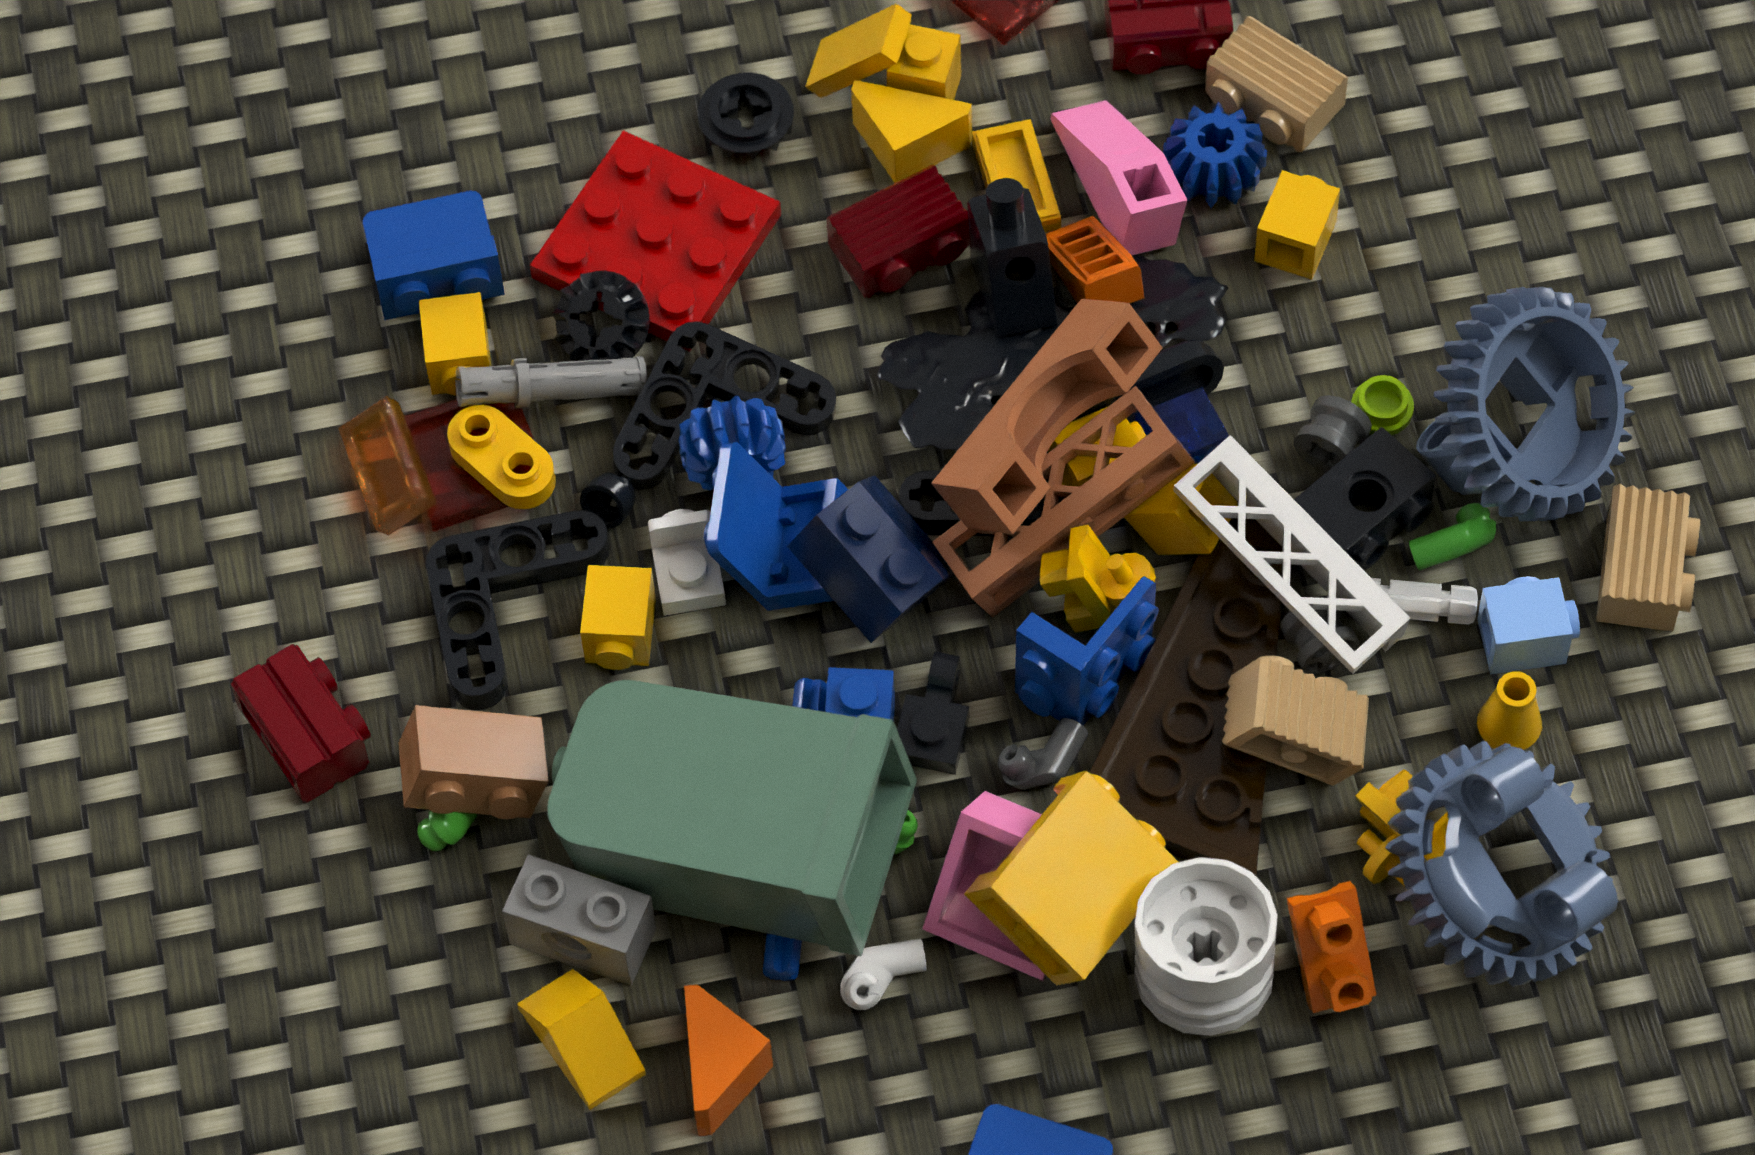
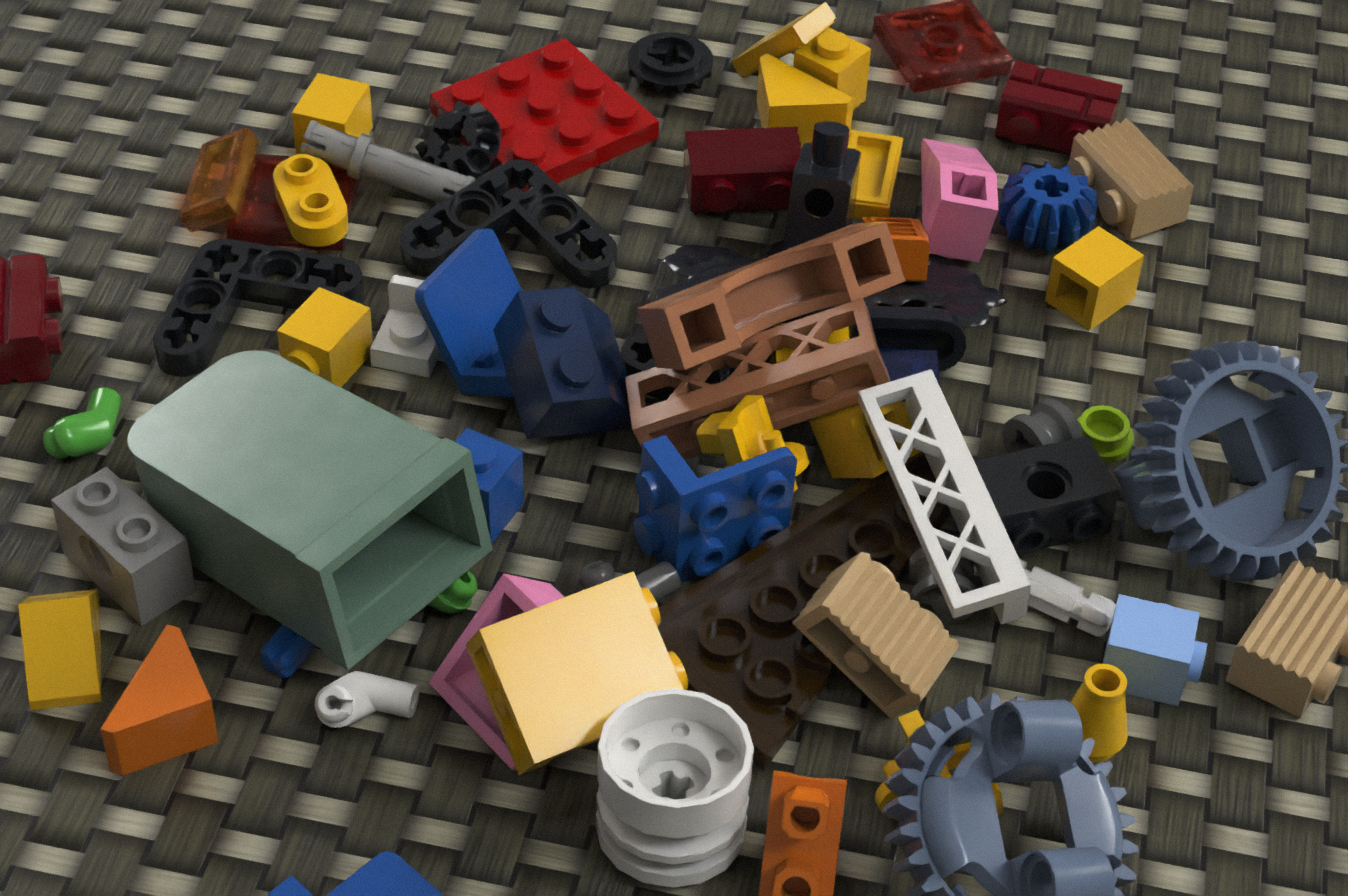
camera: 20 degrees right, 15 degrees down
blue bracket [363,191,505,321] -> none
medium nougat piece [399,705,548,819] -> none
black hinge [580,472,636,528] -> none
blue gear [678,396,786,491] -> none
black plate [897,651,970,775] -> none
bright green arm [1409,503,1496,571] -> none

